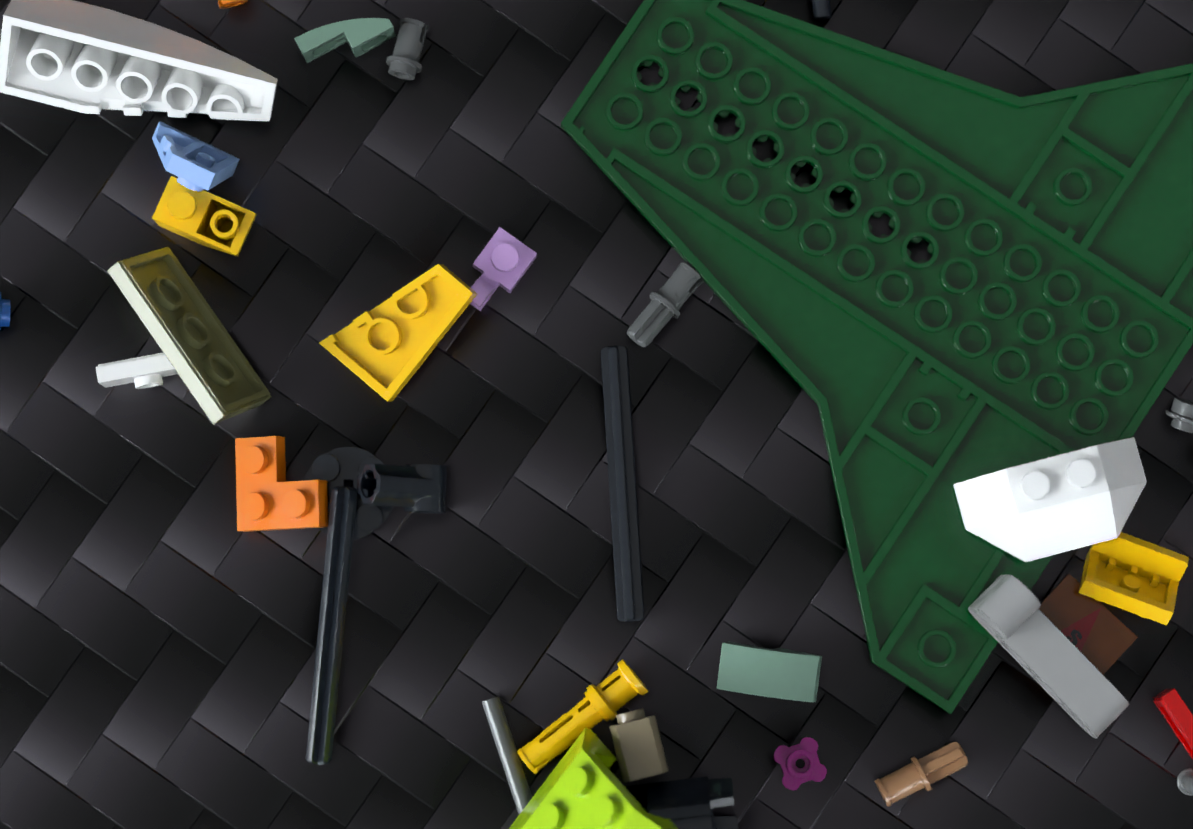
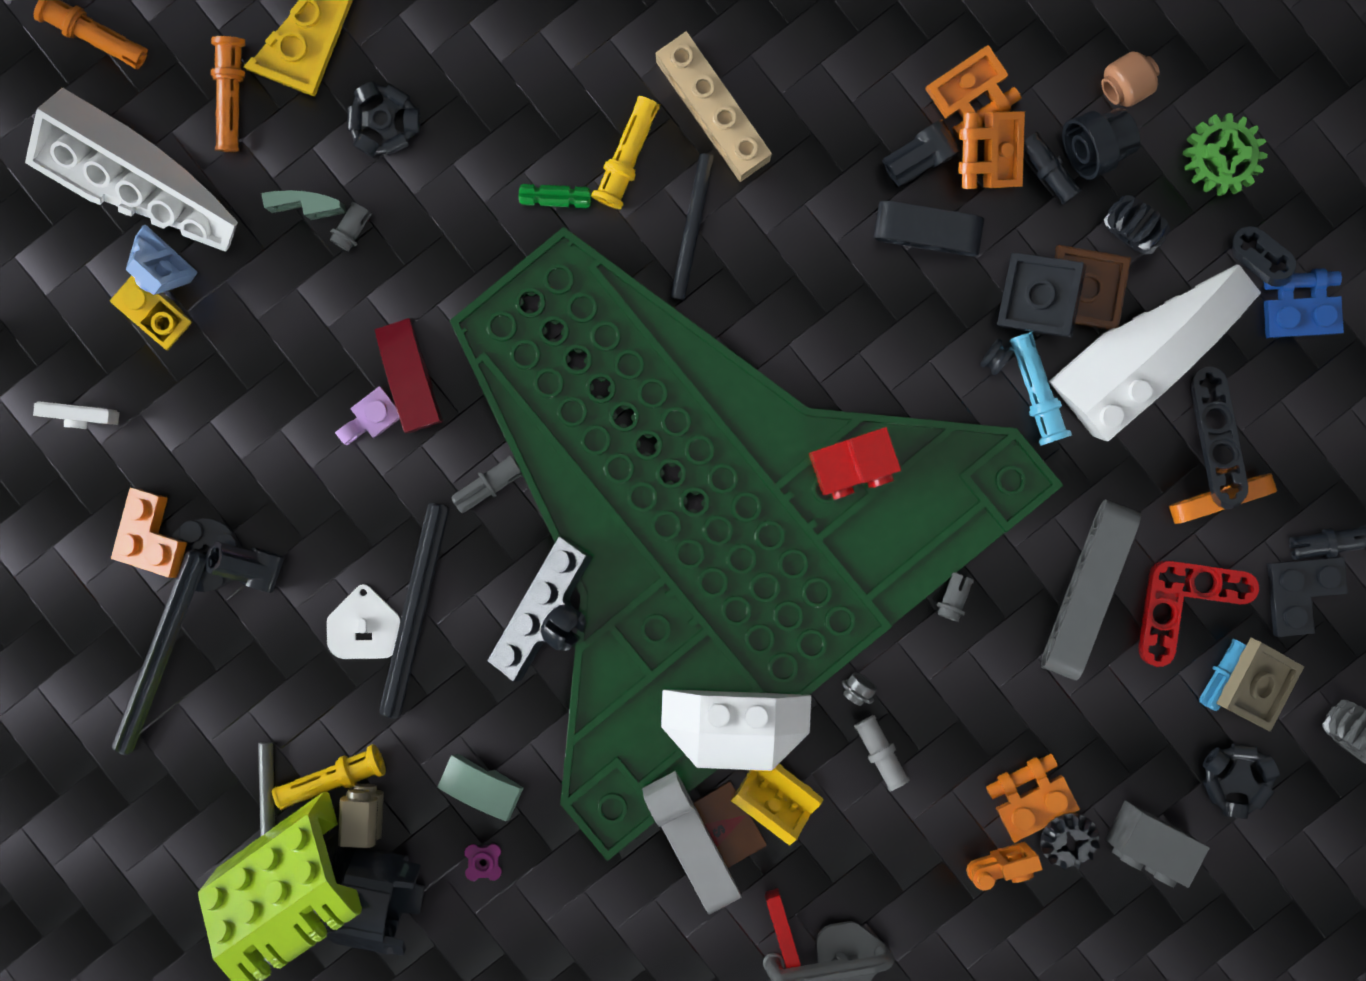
camera: 20 degrees right, 5 degrees up
olive tile [107,247,272,425] -> none
yellow wing [319,264,477,402] -> none
medium nougat axle [874,742,968,807] -> none
none -> white piece [327,584,401,659]
none -> dark red slope [375,318,443,434]
none -> plate [487,536,593,682]
none -> red brick [808,427,901,500]

